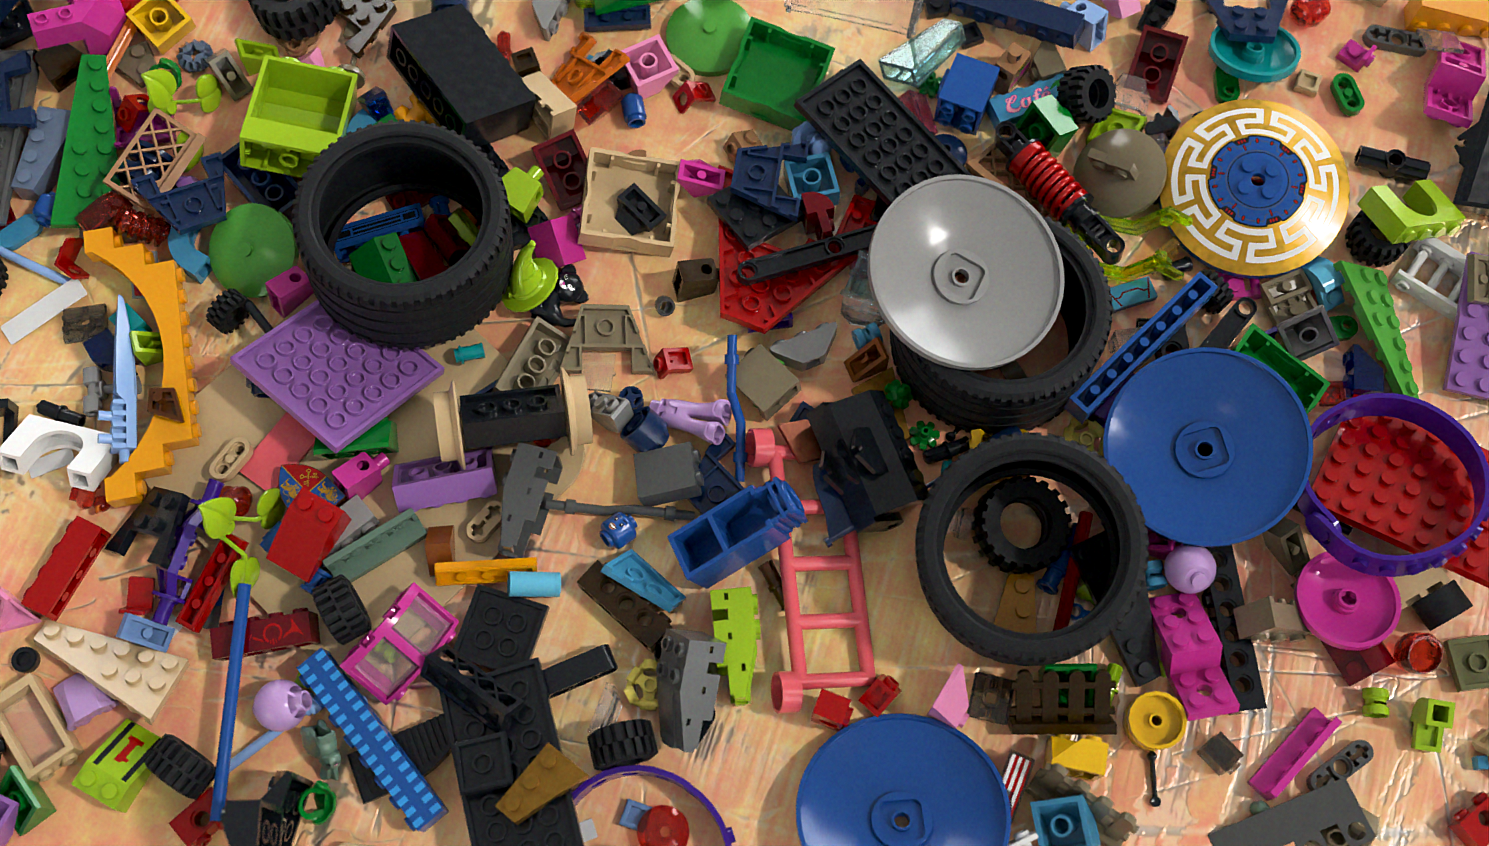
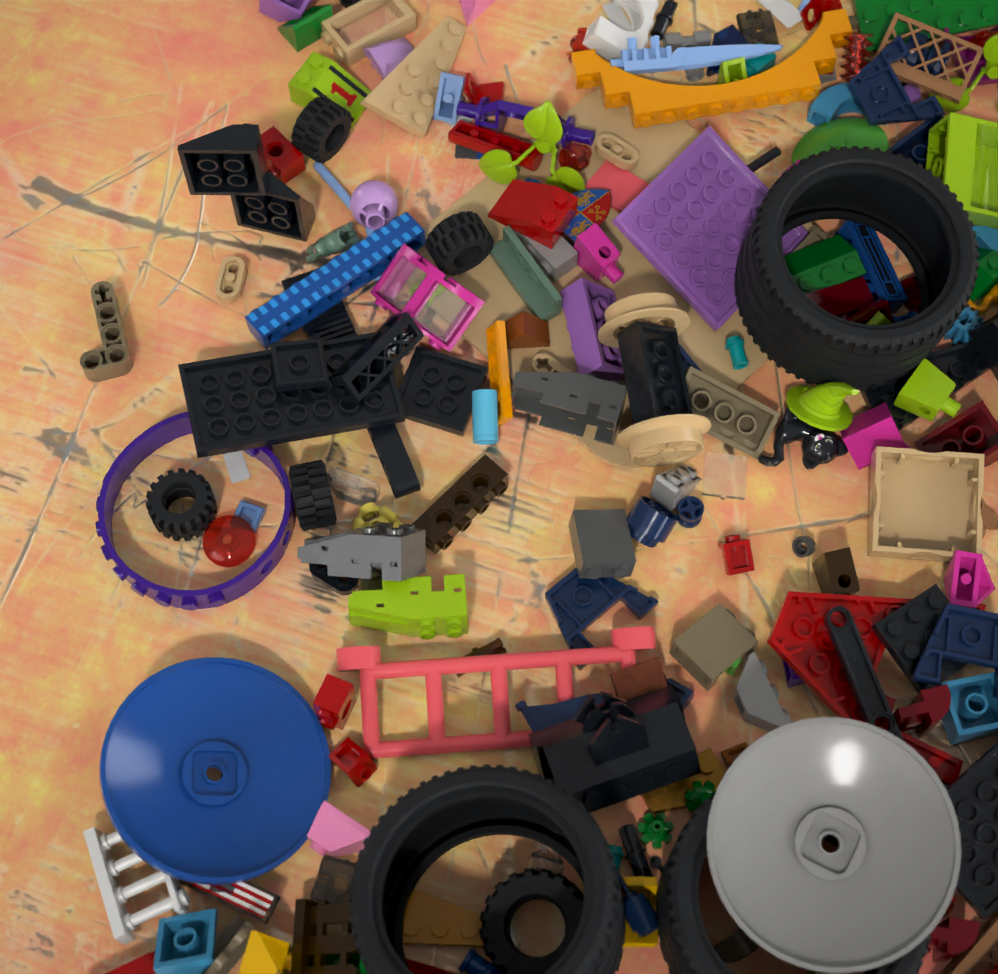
camera: 90 degrees right, 5 degrees down
black tile [11,647,41,673] -> none
red brick [20,516,112,621] -> none
clear red slope [75,190,133,231] -> none
black wing [104,486,190,569] -> none
reddish brown piece [147,388,185,423] -> none
black tyre [206,288,250,334] -> none
blue piece [209,583,251,821] -> none
dark red brick [210,608,321,661] -> none
green piece [297,781,337,825] -> none
blue bush [299,568,333,595] -> none
green slope [313,417,399,460] -> none
pearl gold wing [495,742,589,825] -> none
dark grey bar [545,499,695,521] -> none
dark tan wing [560,304,654,375] -> none
blue head [599,512,637,549] -> none
dark azure wing [600,549,686,612] -> none
black slope [615,183,667,236] -> none
lavender piece [649,398,732,445] -> none
blue piece [667,476,808,589] -> none
blue bar [725,335,748,482] -> none

